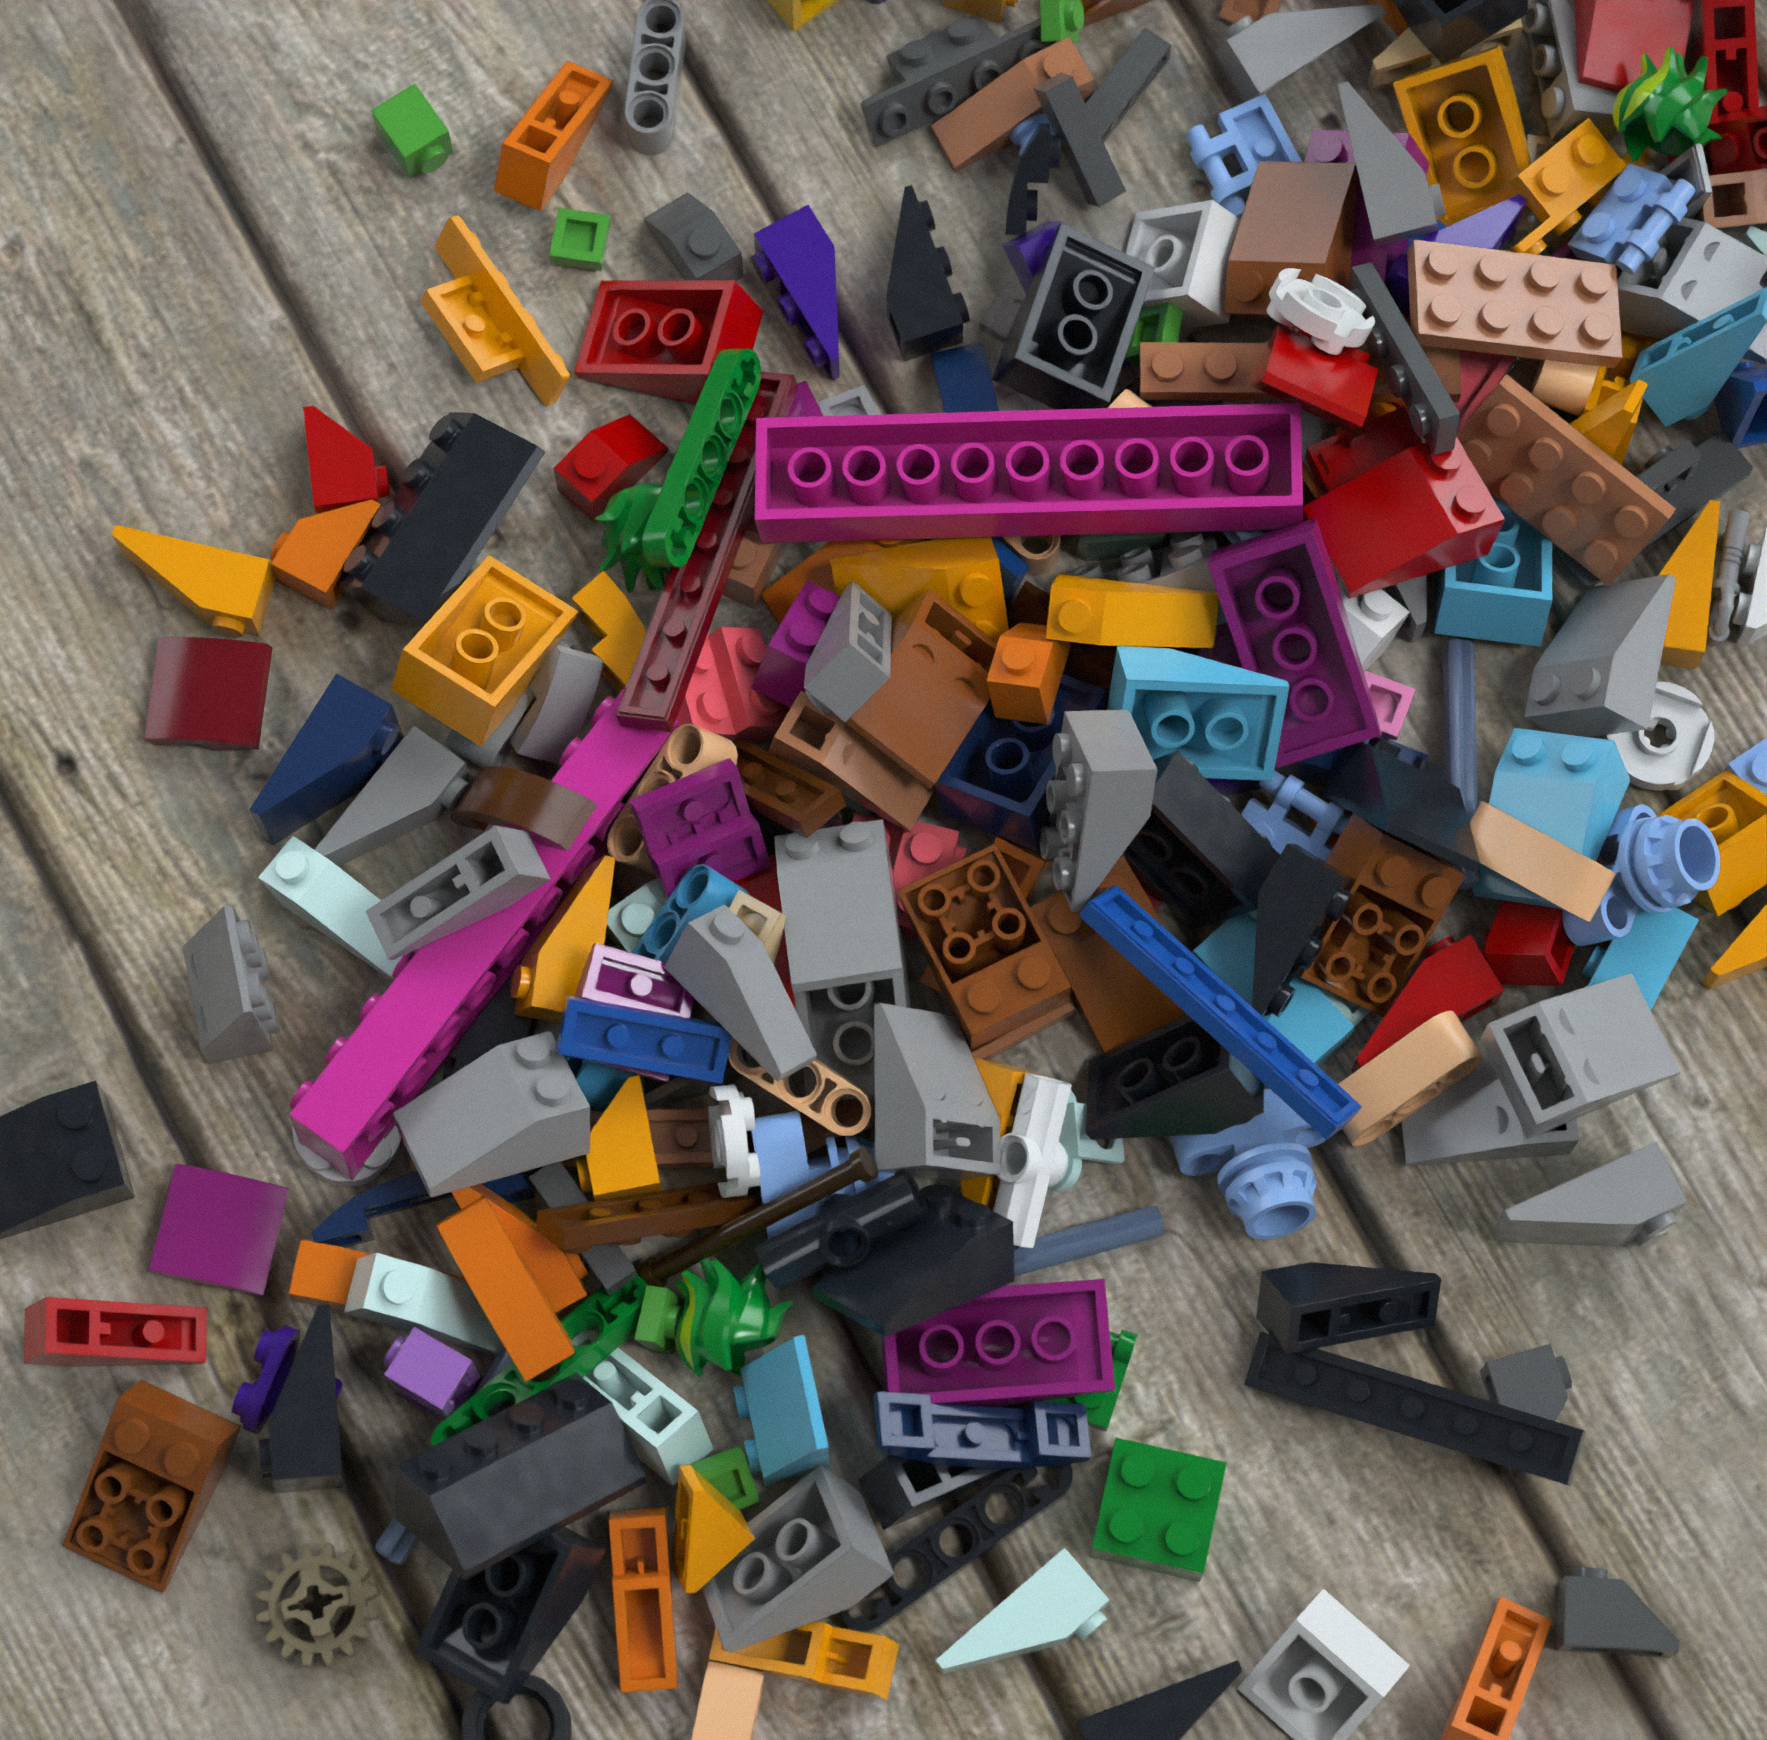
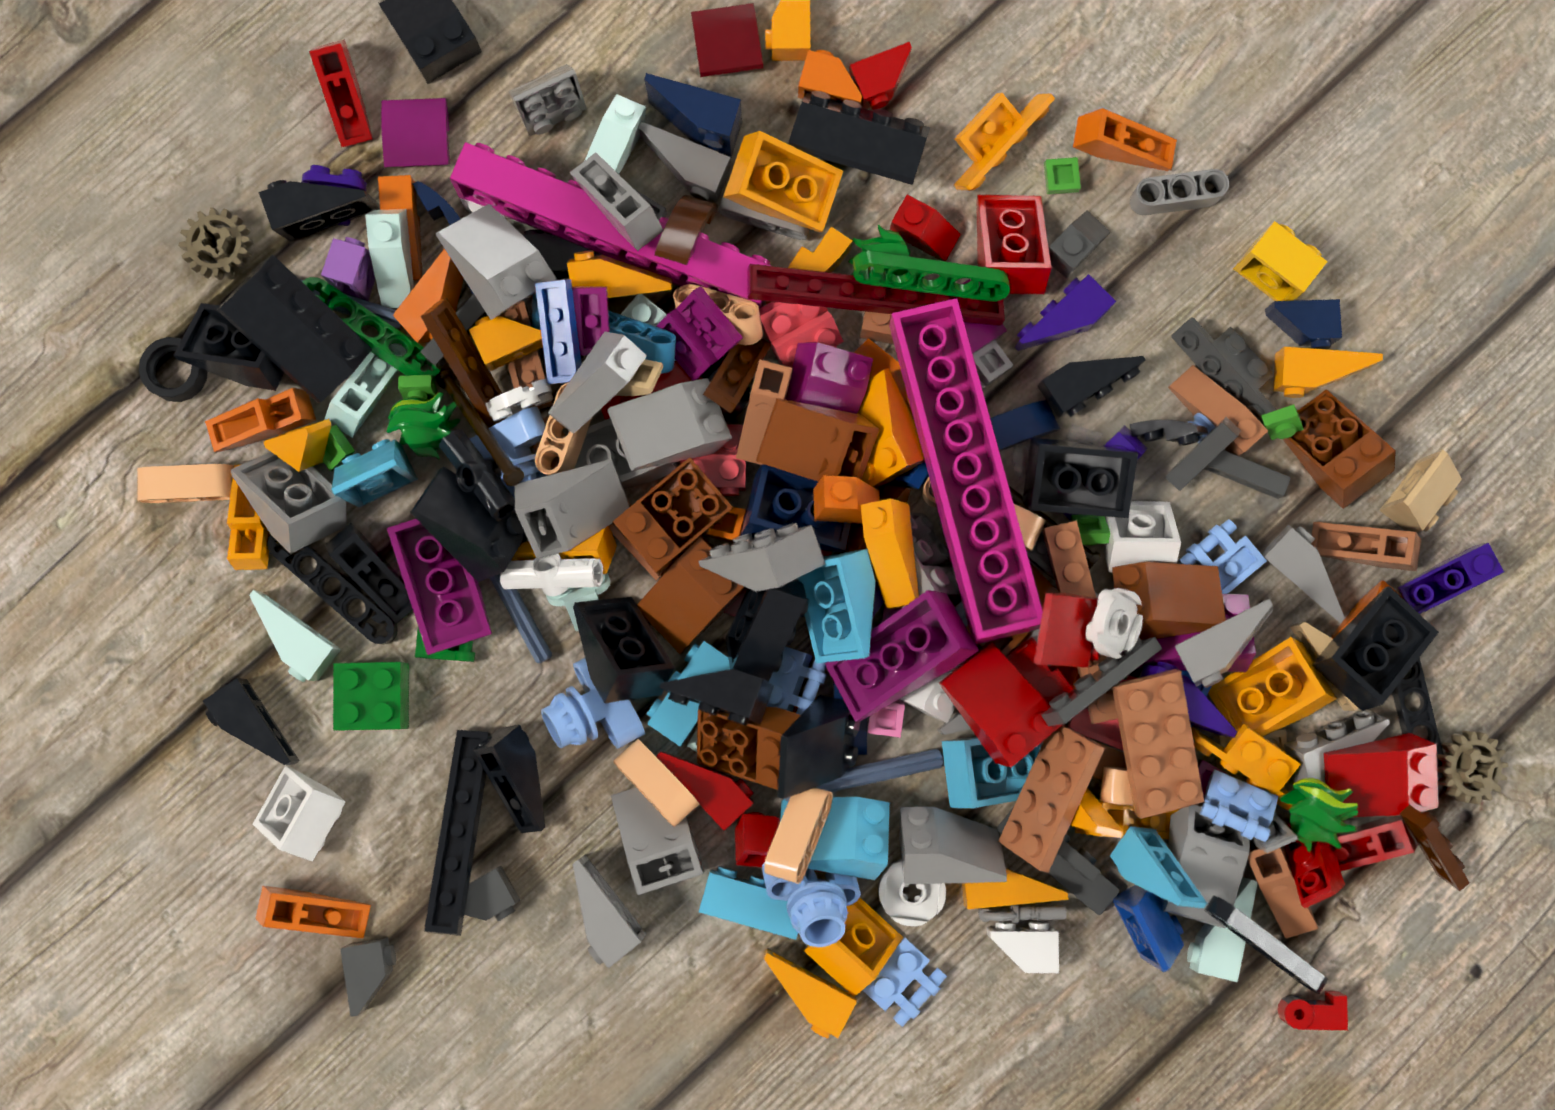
camera: 75 degrees right, 10 degrees up
dark orange slope [62,1380,241,1593] -> none
bright green brick [371,83,453,179] -> none
orange slope [436,1196,575,1382] -> none
light grey slope [510,645,603,764] -> none
light grey slope [804,580,892,722] -> none
dark blue slope [873,1391,1091,1468] -> none
blue tile [1079,885,1362,1140] -> none
light grey slope [1480,973,1680,1139] -> none

